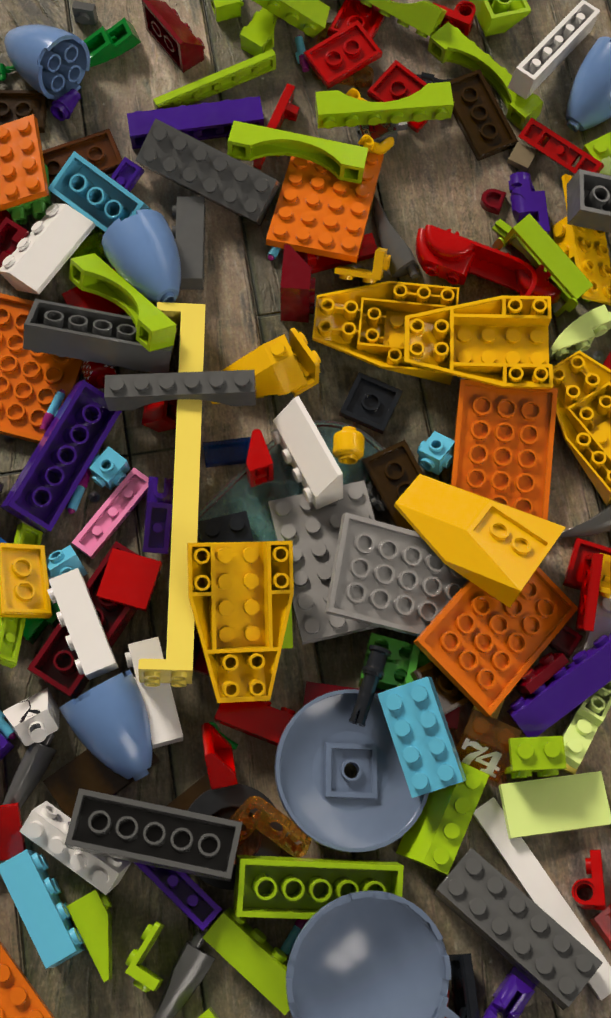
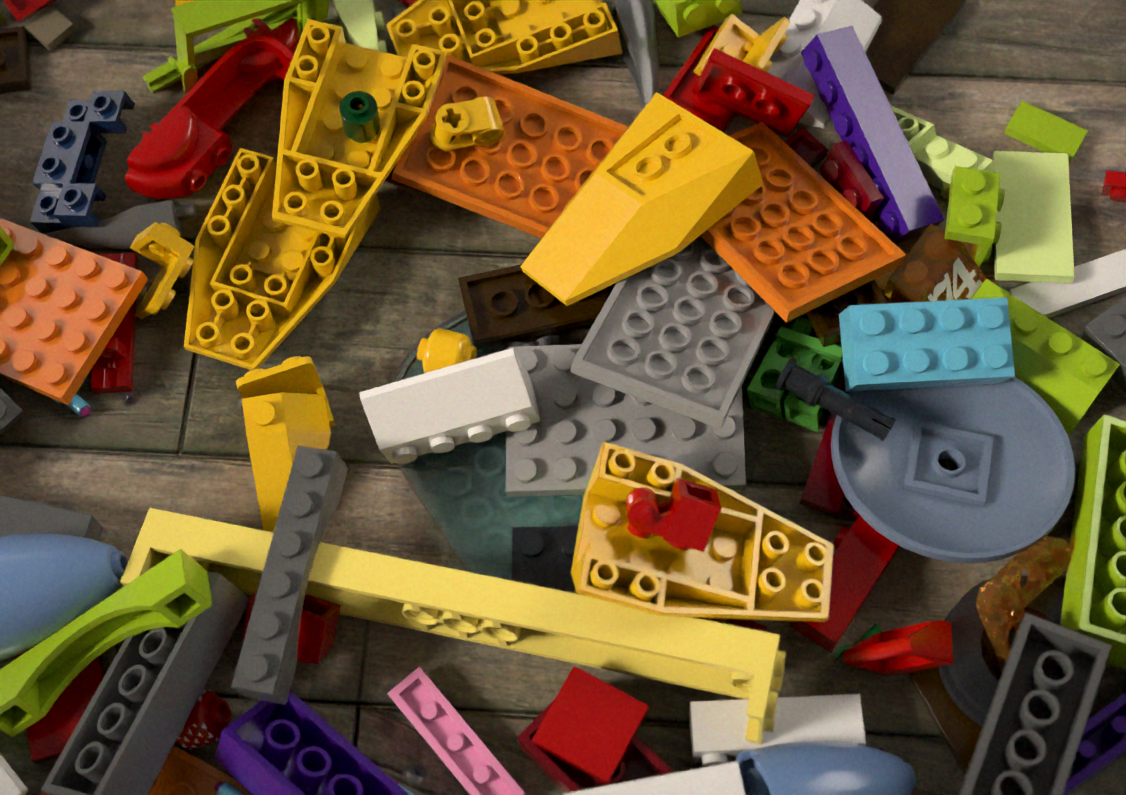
camera: 70 degrees left, 5 degrees down
medium azure brick [89,446,130,490] -> none
dark purple plate [142,476,174,554] -> none
clear blue tile [203,437,251,468] -> none
red tile [246,429,274,488] -> none
dark red slope [280,244,316,323] -> none
black plate [339,372,403,434] -> none
medium azure brick [417,431,455,475] -> none
dark red tile [480,189,507,215] -> none
dark purple plate [508,172,550,235] -> none
none -> dark blue bracket [30,91,135,233]
none -> dark green brick [339,91,380,143]
none -> yellow piece [429,96,505,151]
none -> red brick [626,478,722,552]

